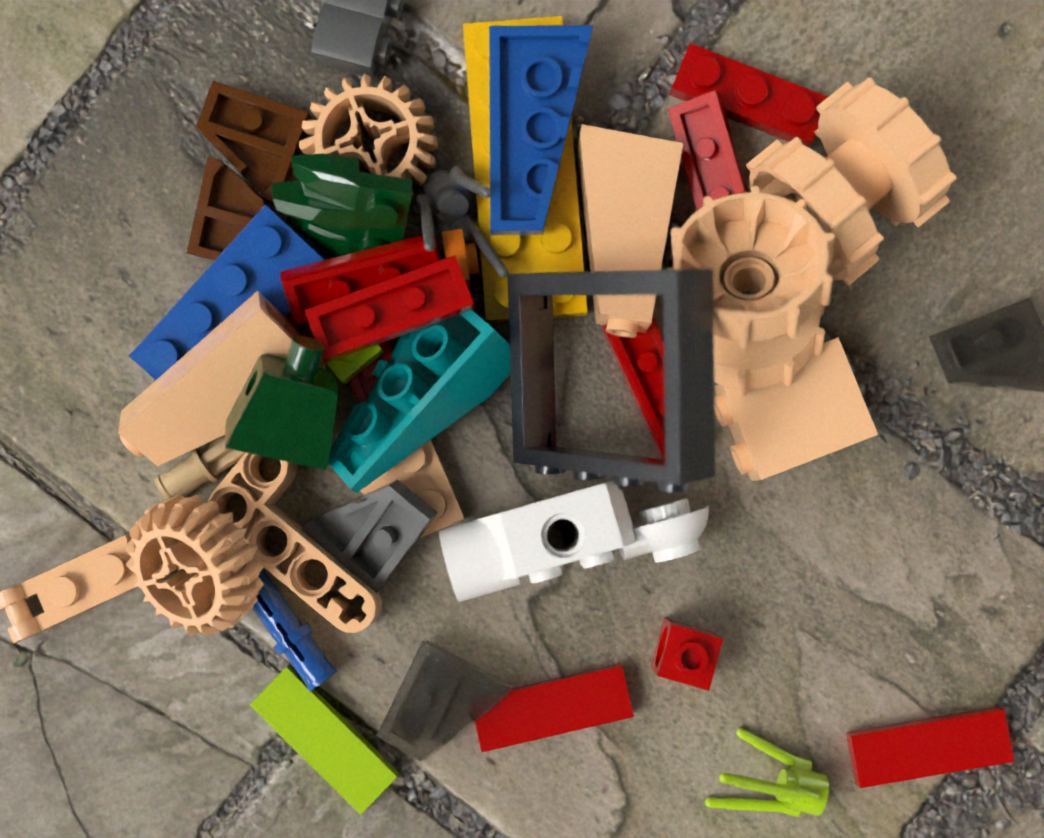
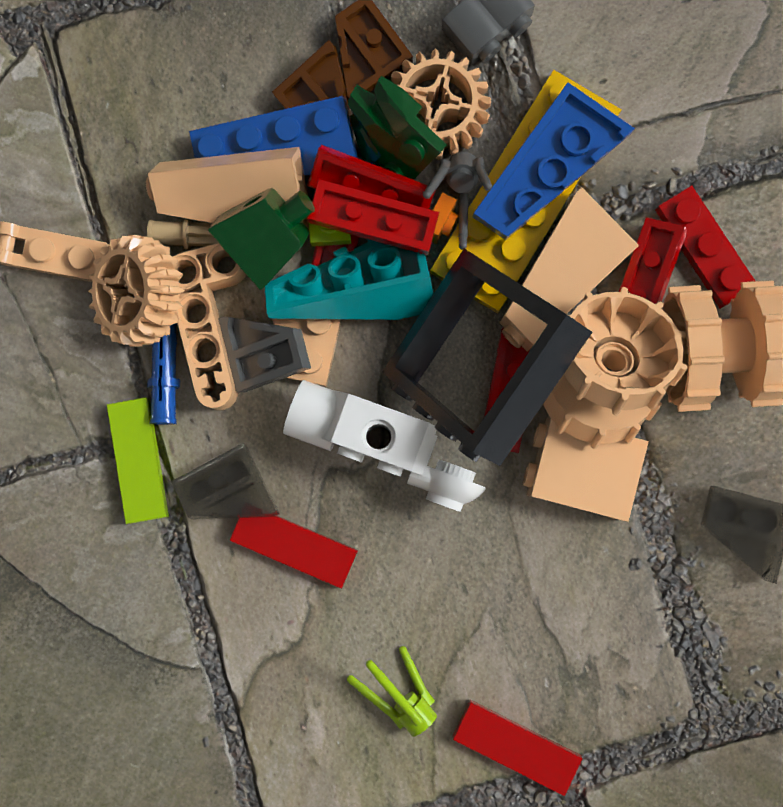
camera: 40 degrees right, 0 degrees up
red brick [651,618,723,691] -> none

